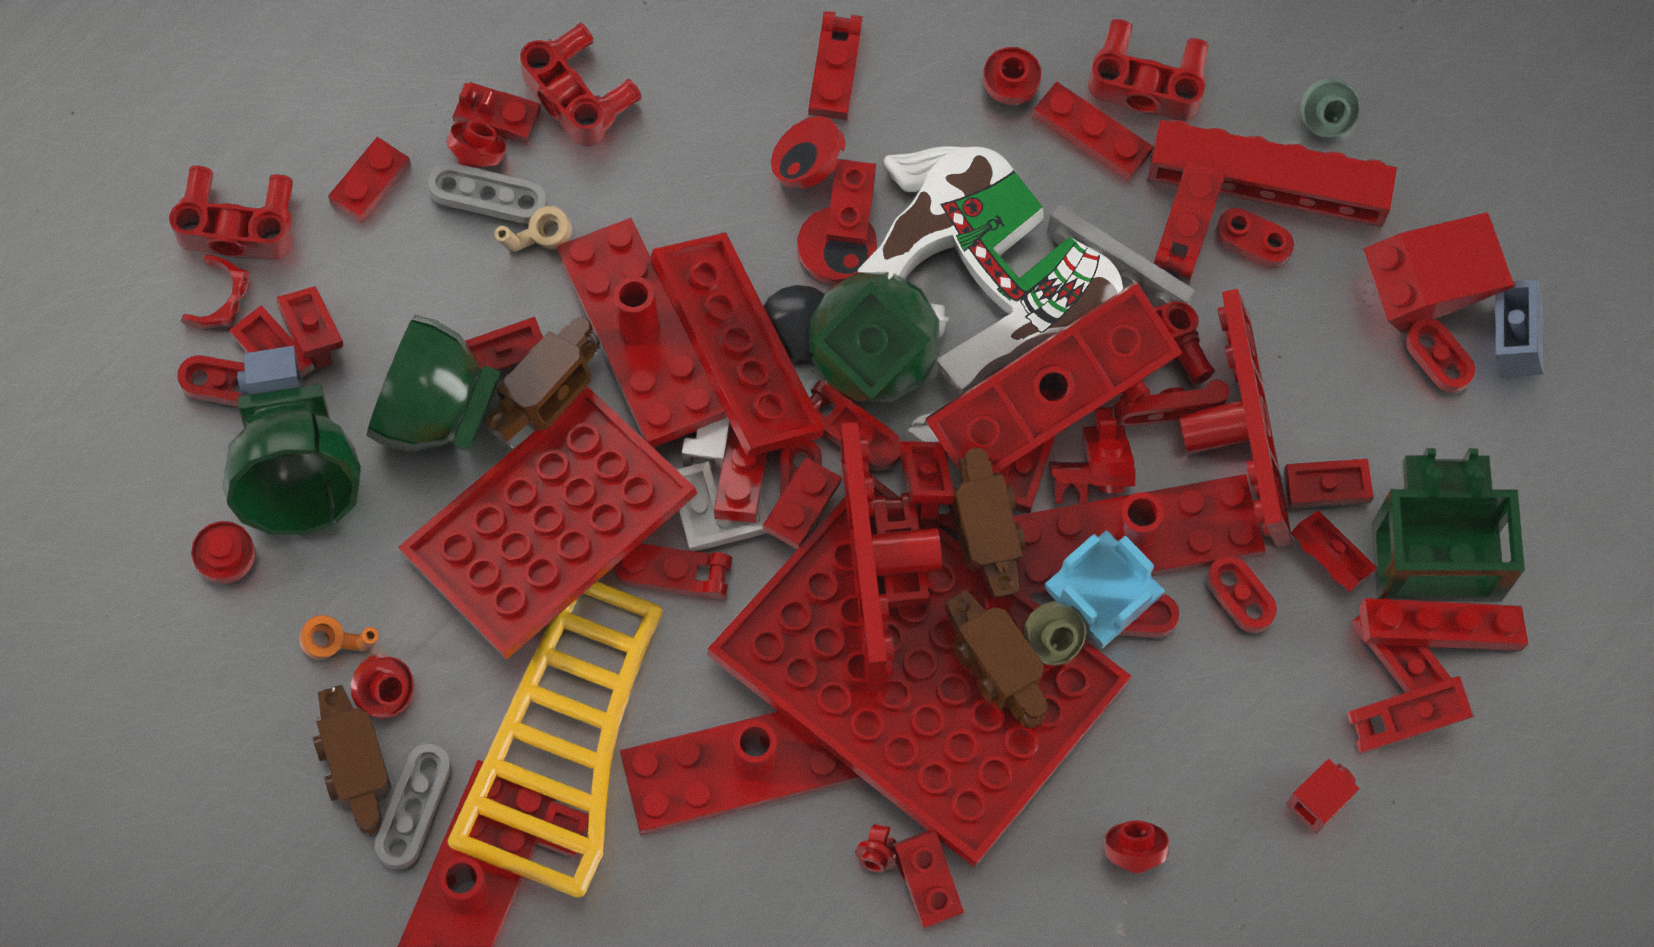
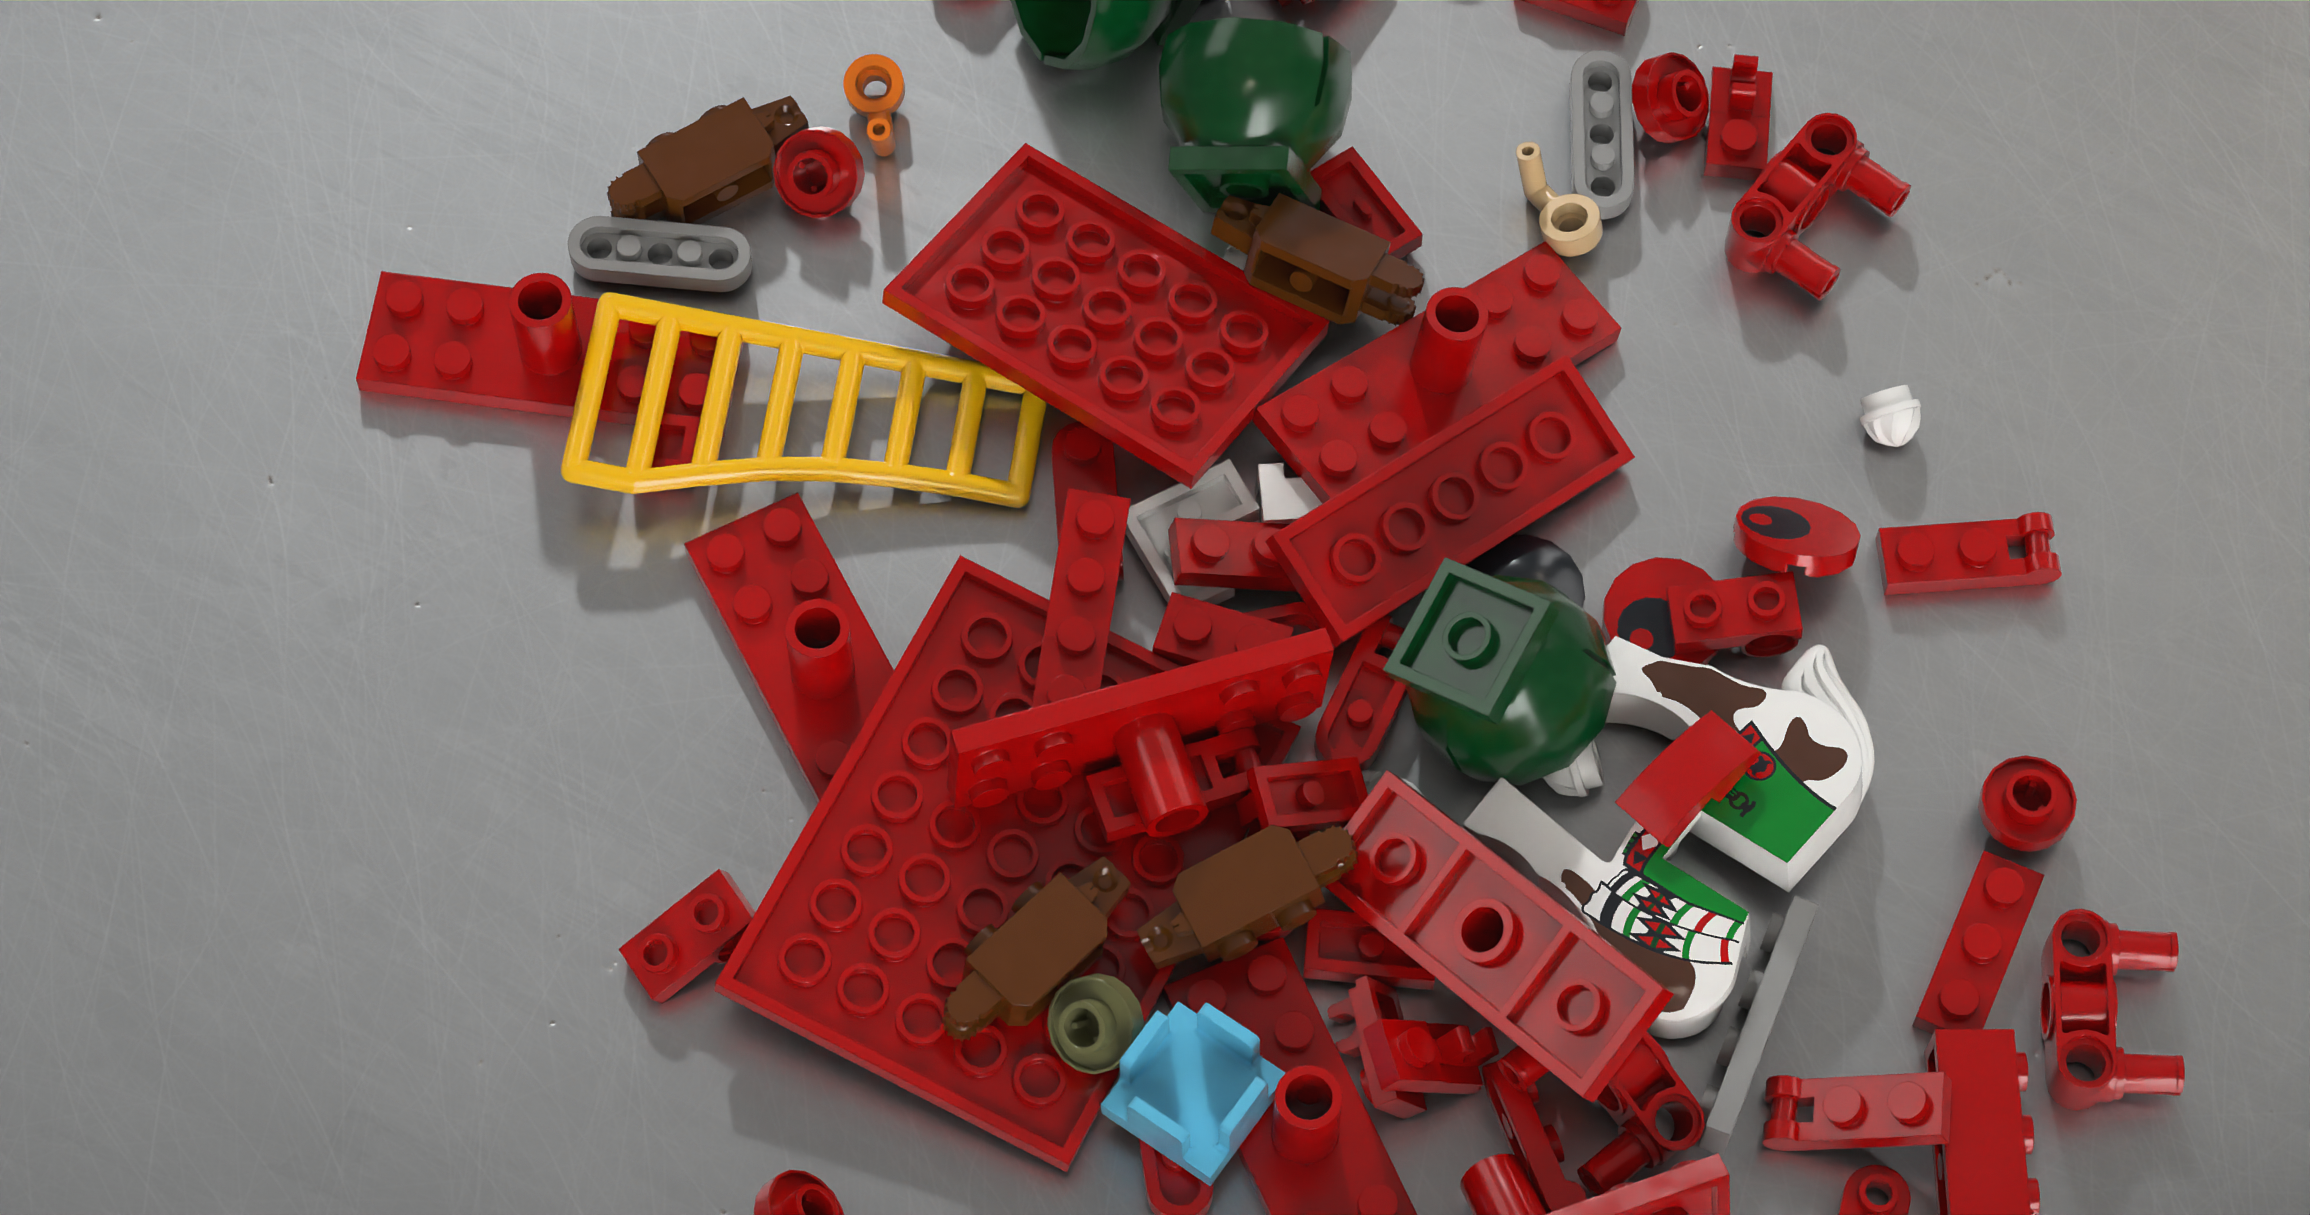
camera: 80 degrees right, 5 degrees down
red plate [855,824,898,873] -> none
none -> red plate [1031,488,1131,708]
none -> red slope [1615,710,1762,848]
none -> white plate [1859,385,1921,447]

